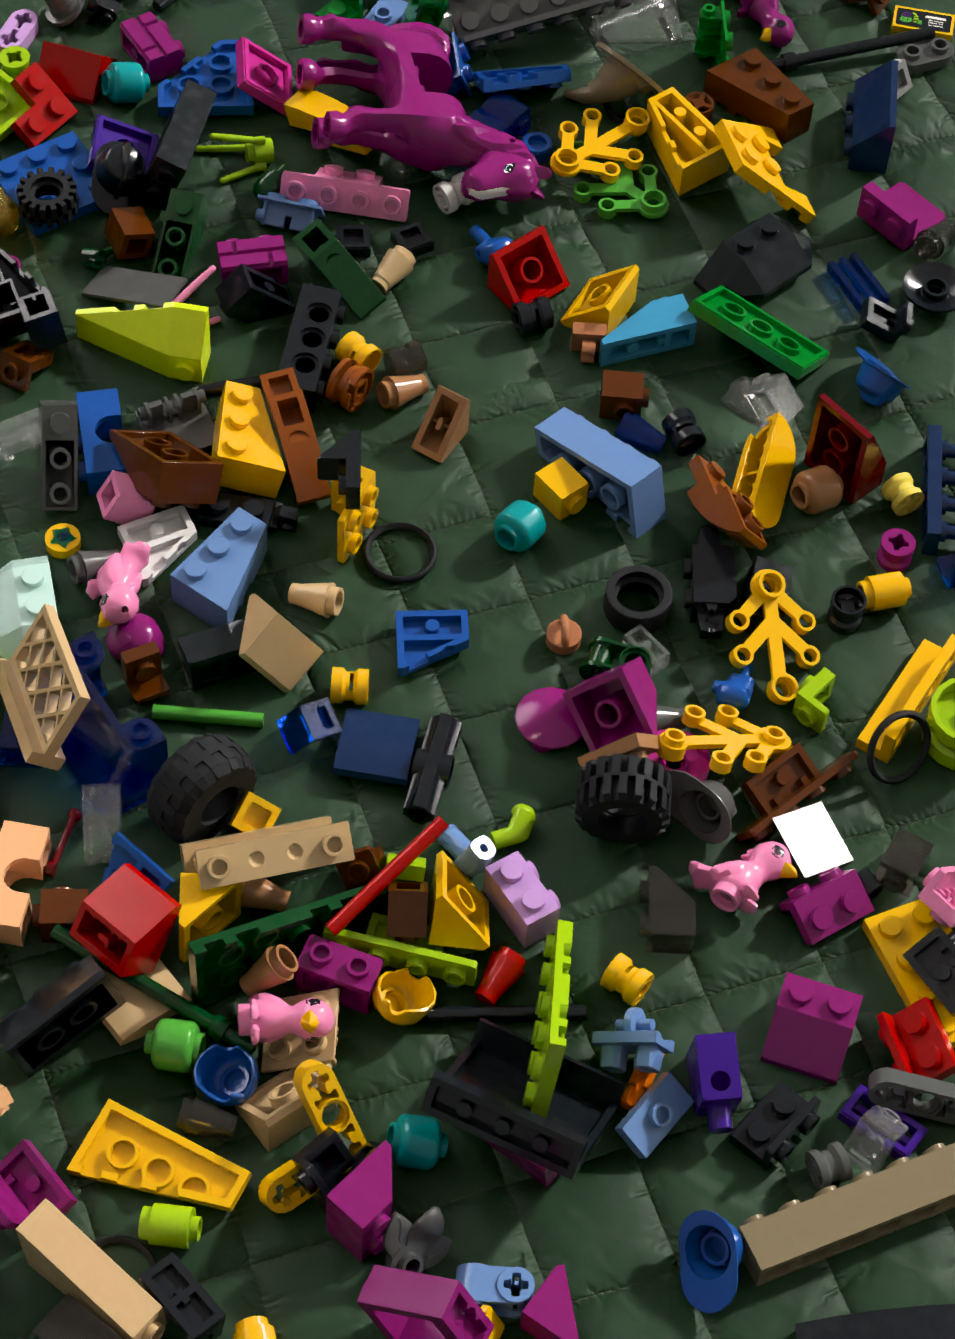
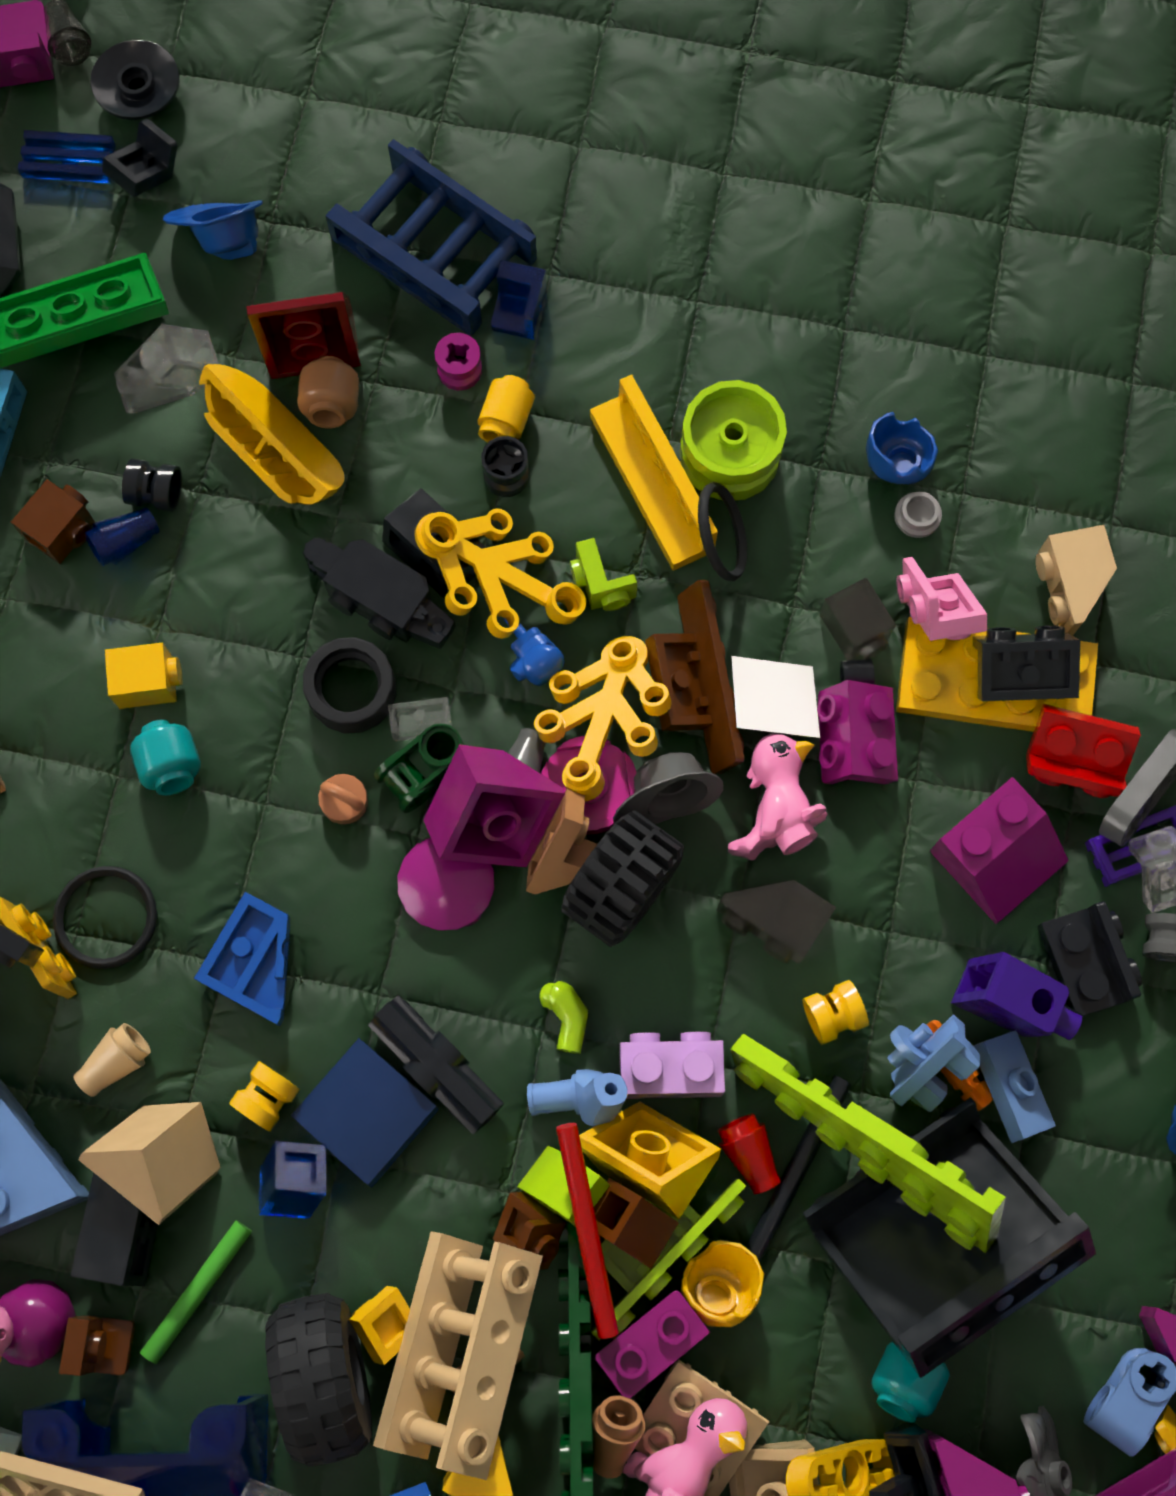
camera: 55 degrees left, 20 degrees up
medium blue wedge [534,407,666,539] -> none
dark orange slope [687,454,767,550] -> none
light yellow wheel [881,472,925,516] -> none

